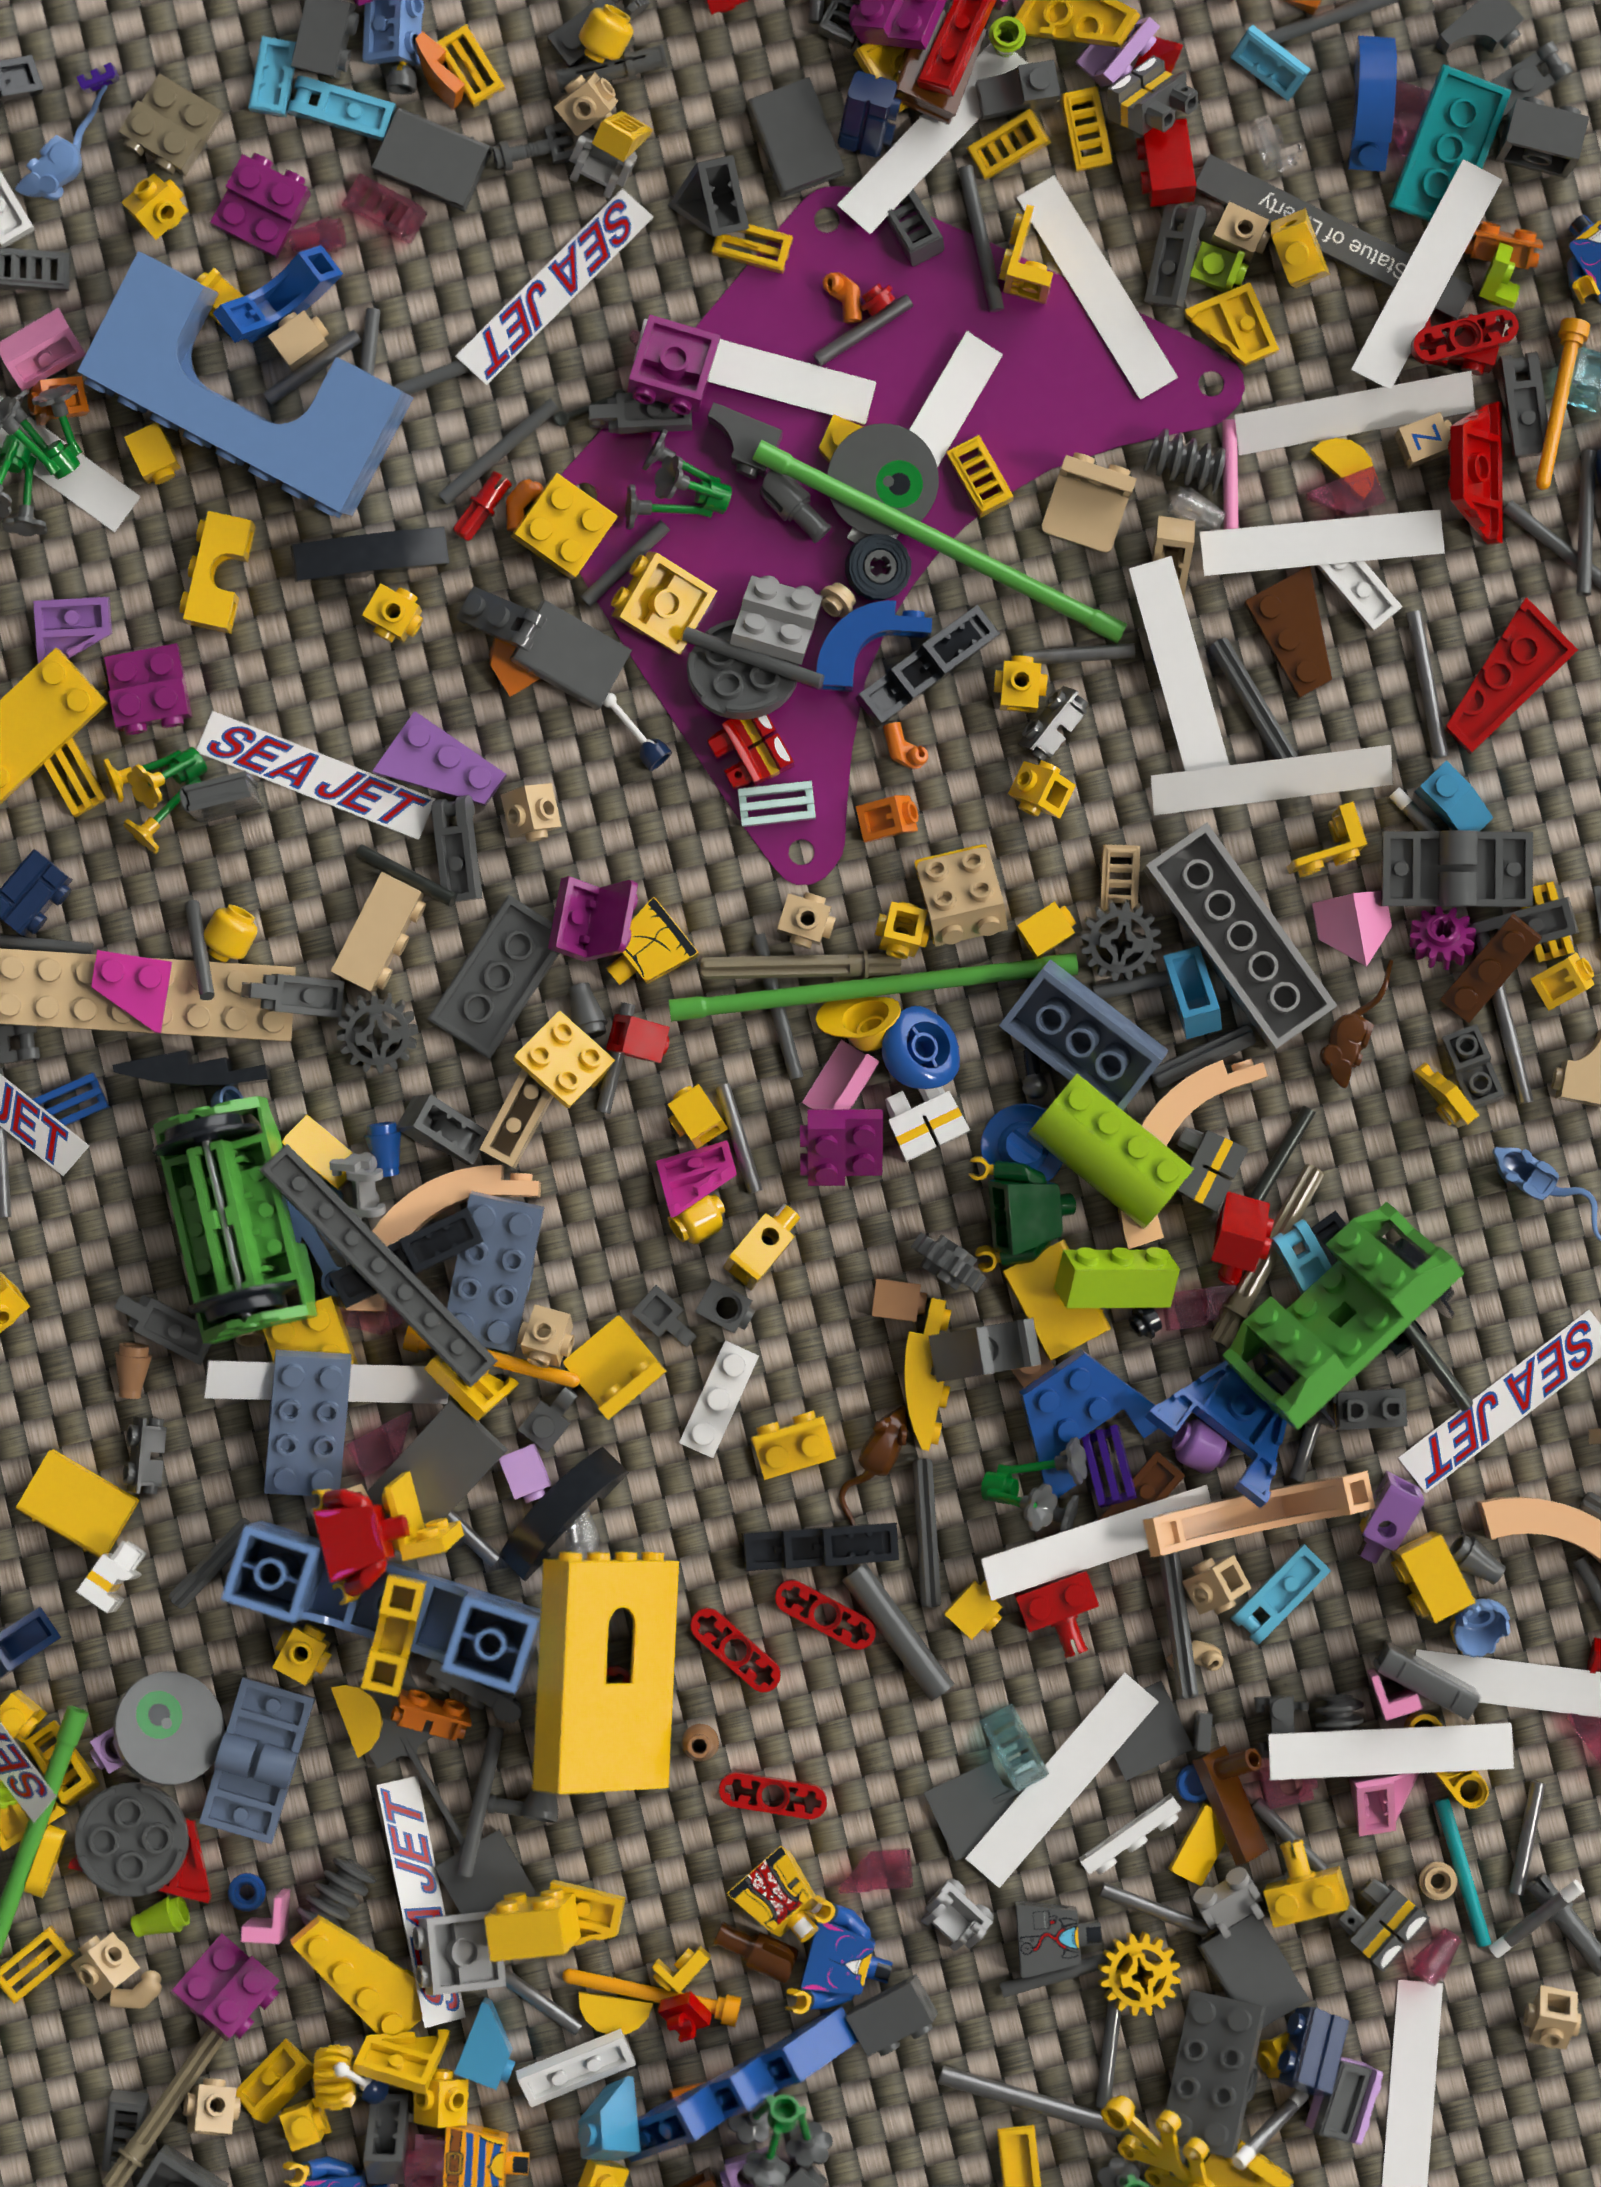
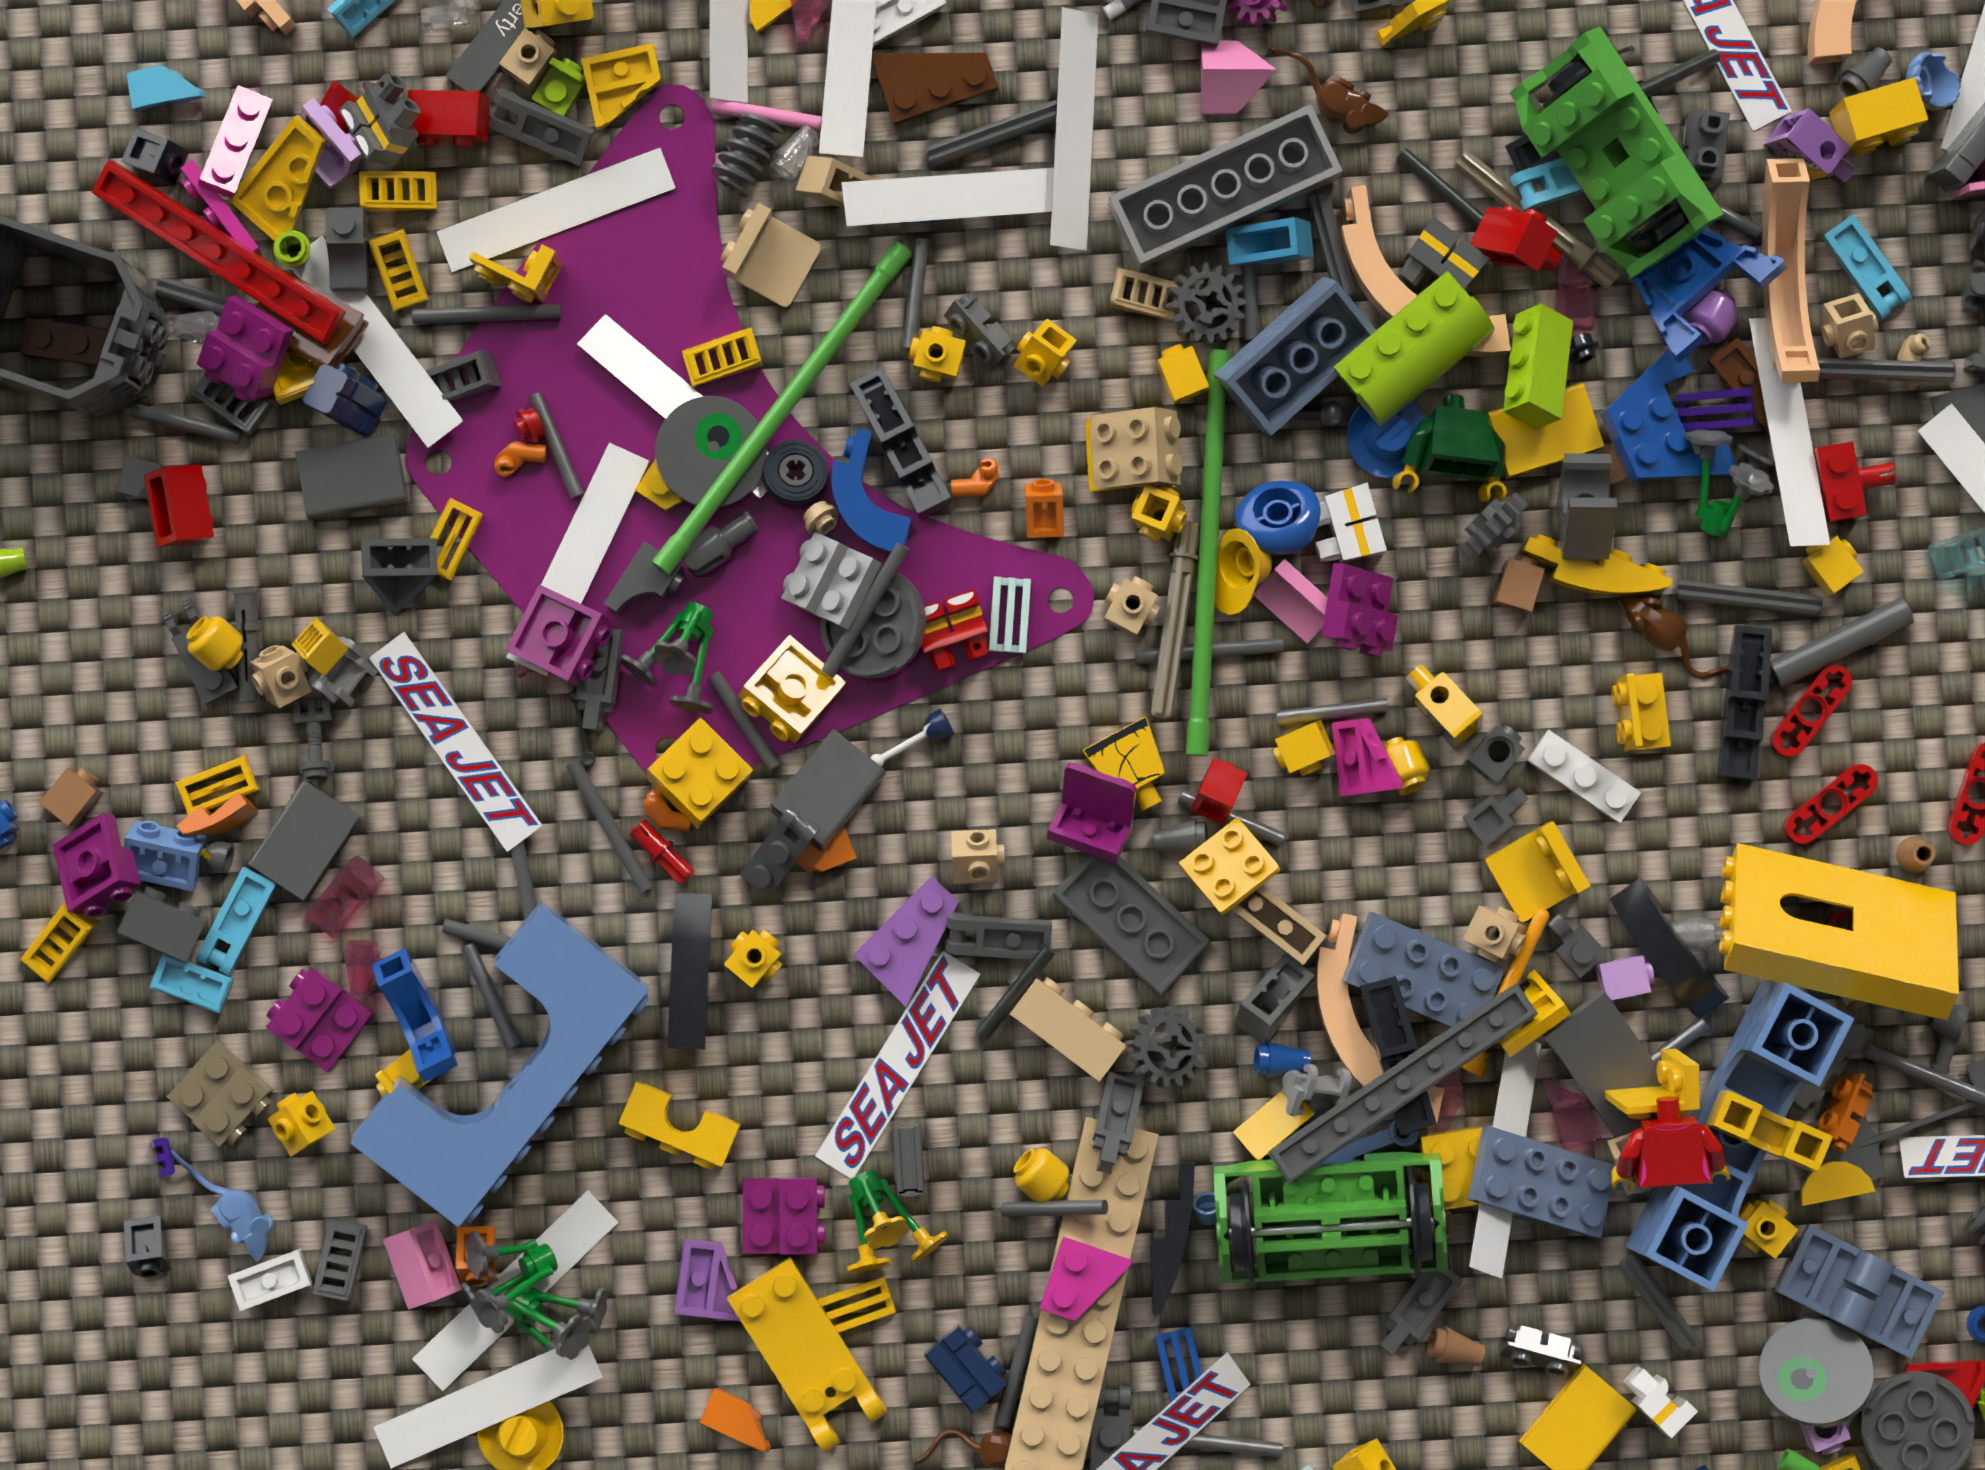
camera: 85 degrees left, 0 degrees up
yellow brick [124,422,181,484] -> none
tan brick [268,311,329,372] -> none
yellow bracket [1287,801,1367,878] -> none

